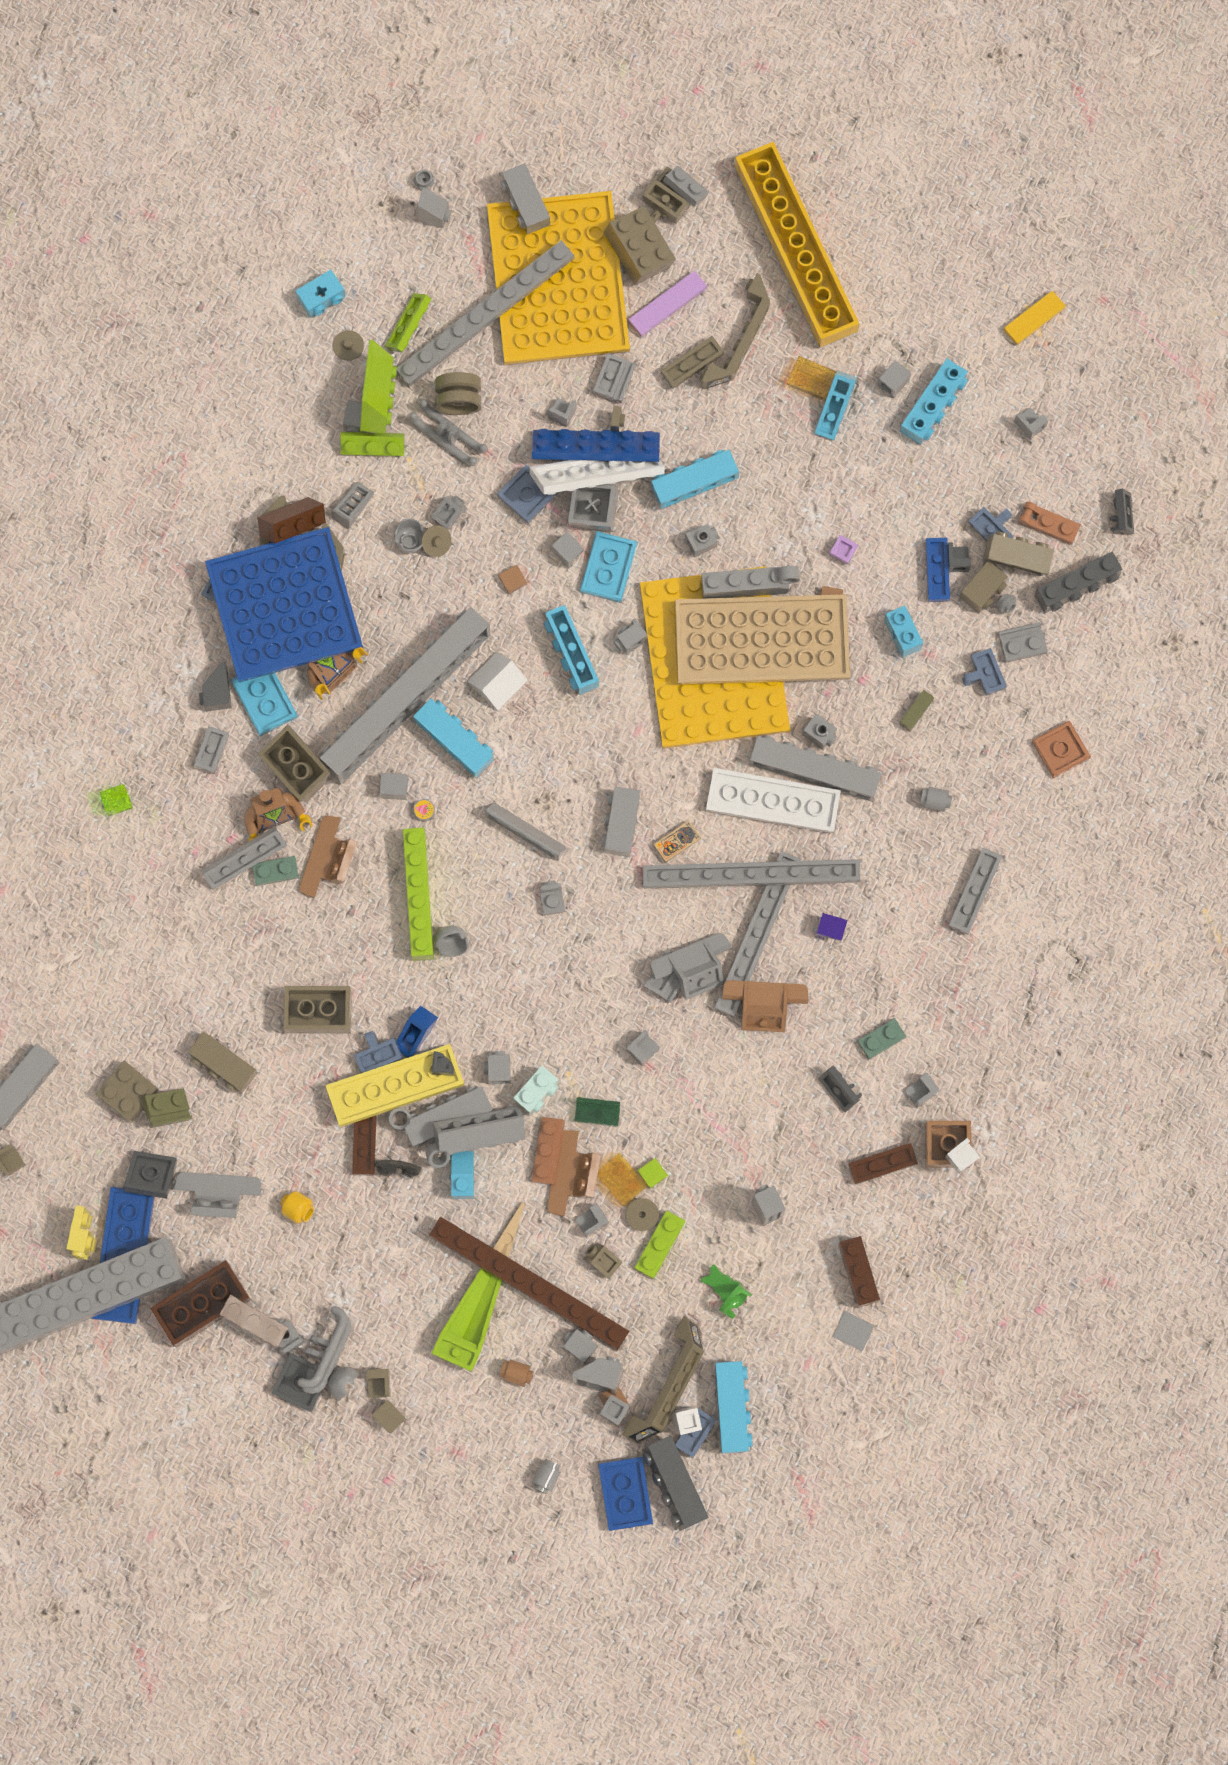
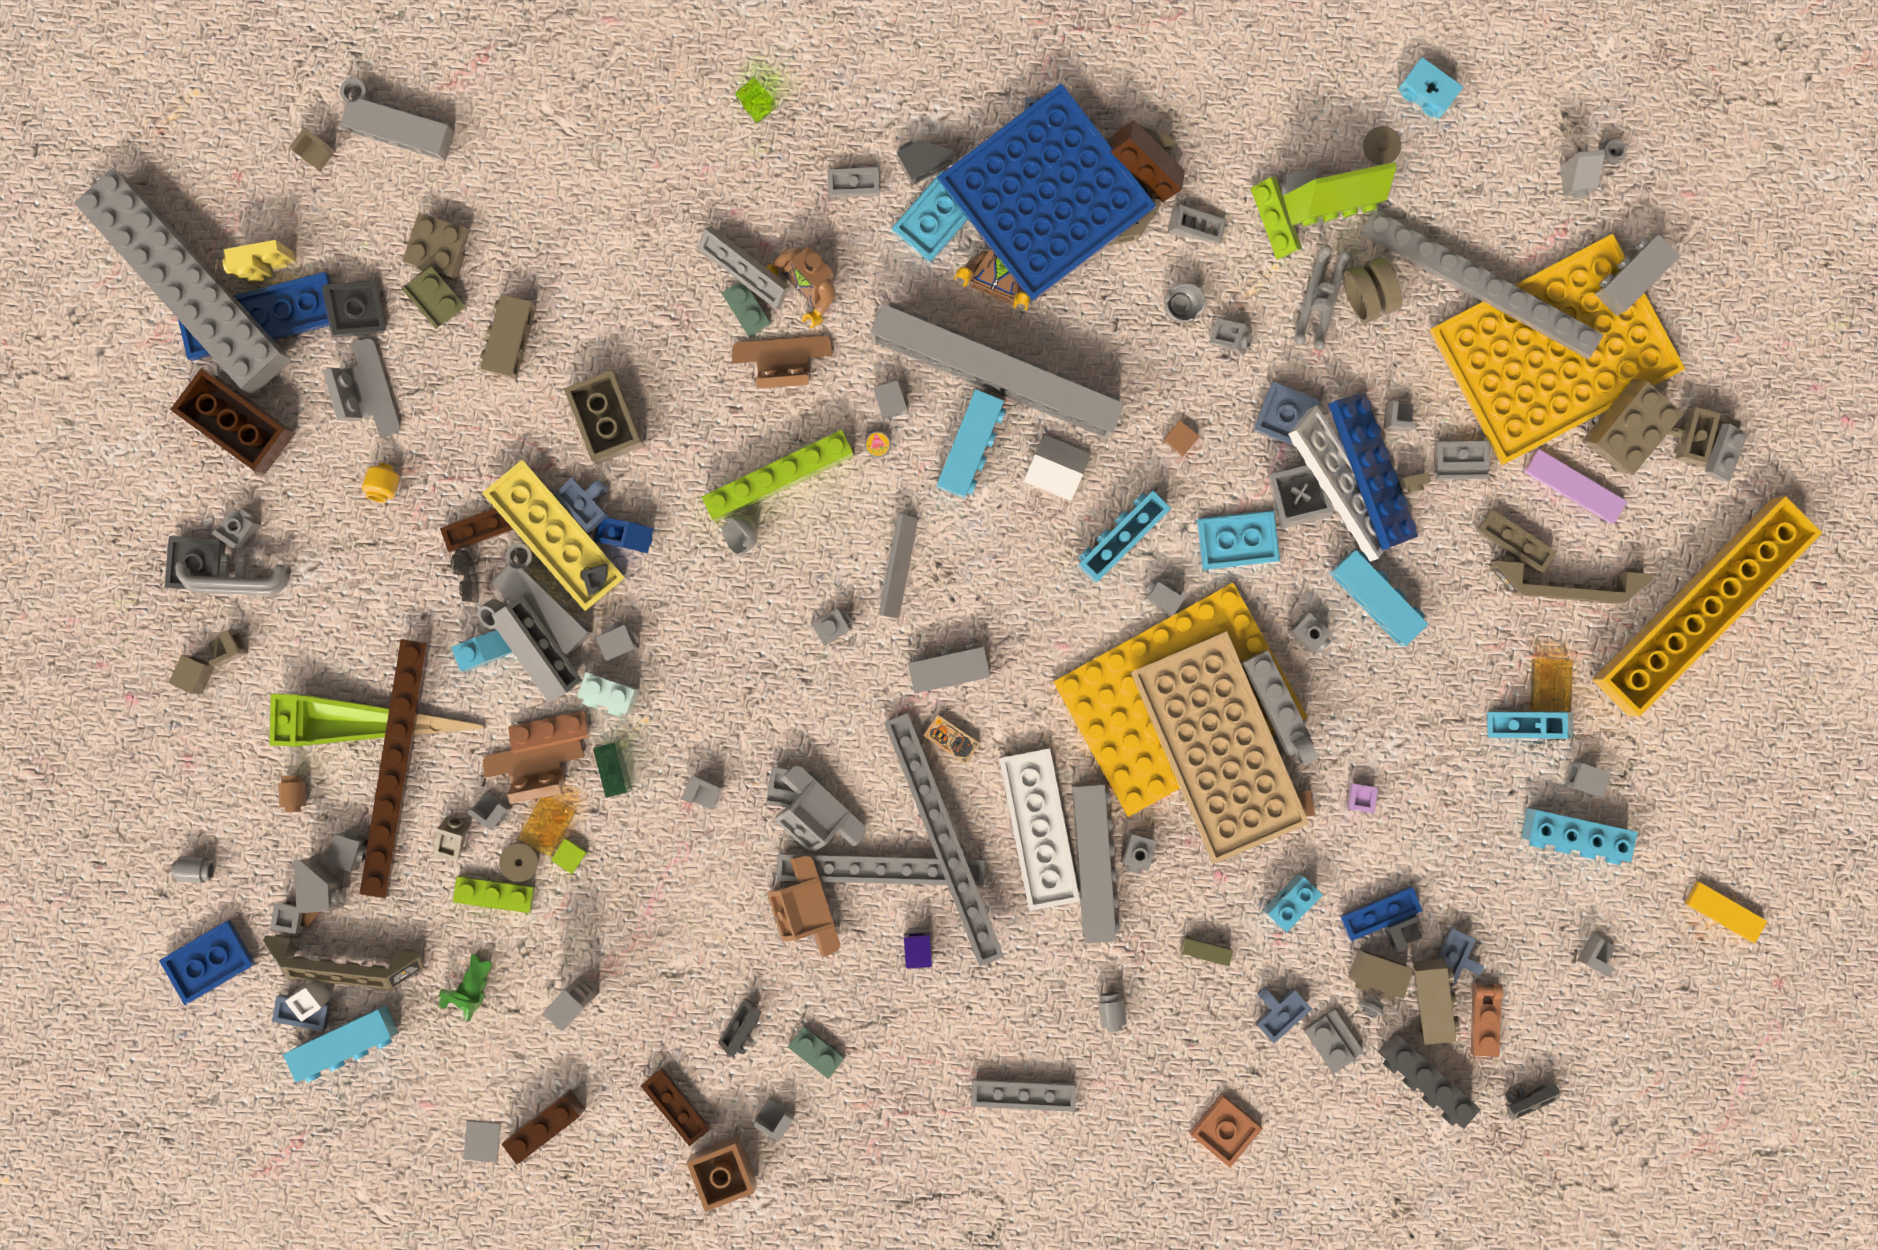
camera: 65 degrees right, 10 degrees up
plate [219,1294,288,1347] -> none
dark tan slope [258,725,331,802] -> none
light grey hair [328,1367,358,1401] -> none
lime plate [385,293,431,352] -> none
dark tan piece [421,525,451,557] -> none
light grey panel [551,532,584,568] -> none
dark grey brick [642,1436,709,1531] -> none
white panel [945,1138,979,1174] -> none

